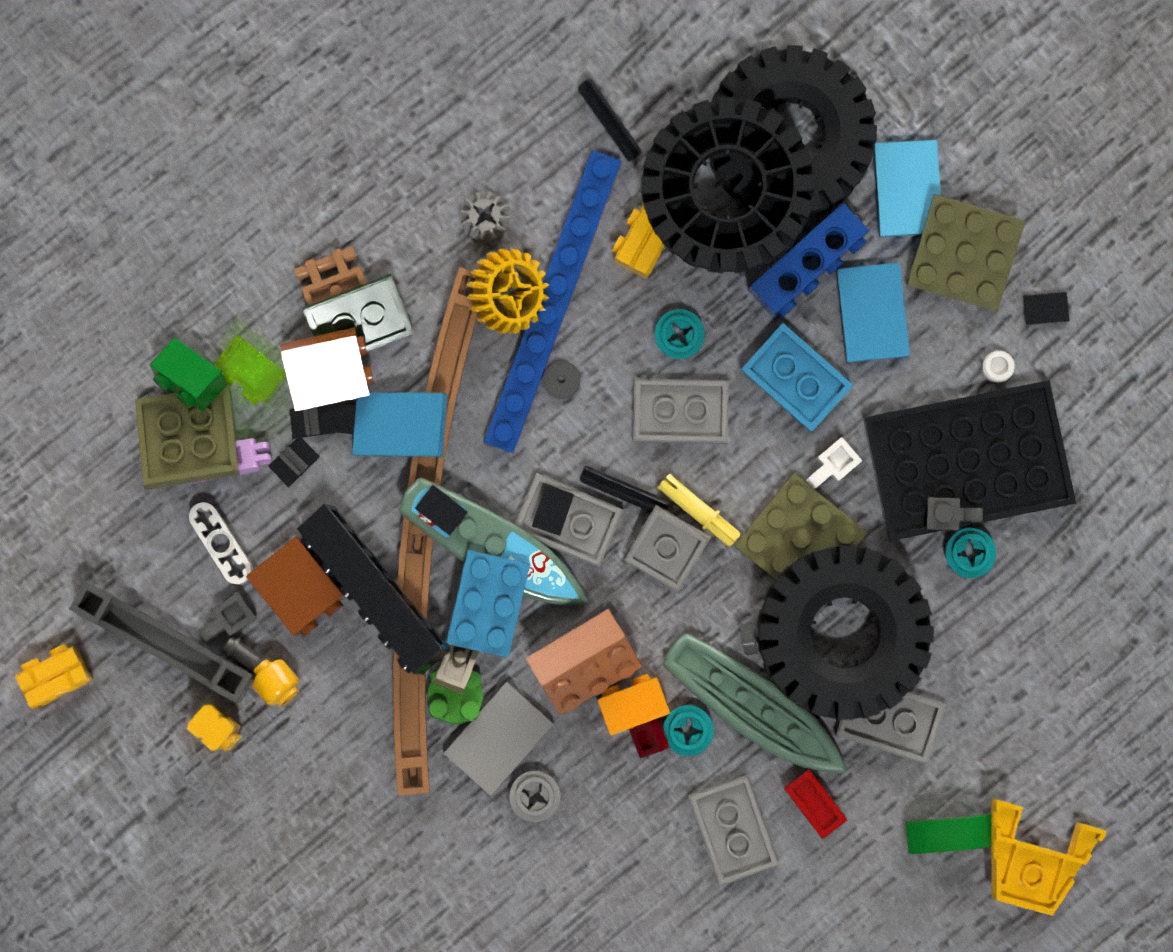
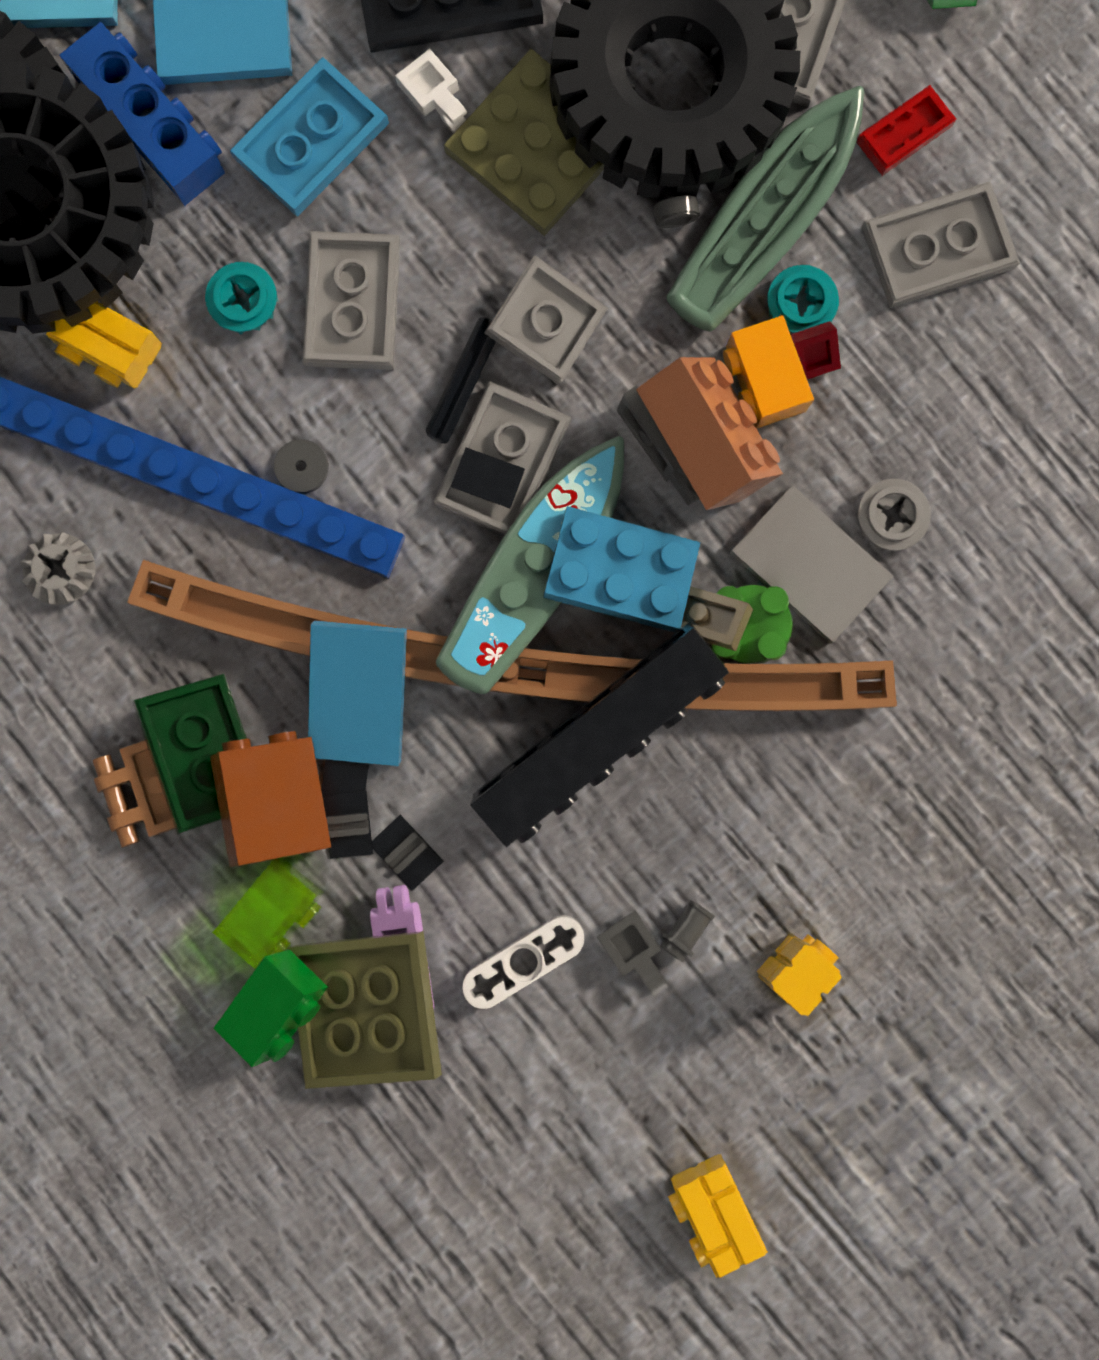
camera: 90 degrees left, 0 degrees up
dark grey arch [69,582,256,703] -> none
dark orange brick [246,536,345,637] -> none
yellow head [252,659,299,707] -> none
black piece [415,485,468,536] -> none
yellow gear [467,249,550,334] -> none
light yellow axle [657,473,740,547] -> none

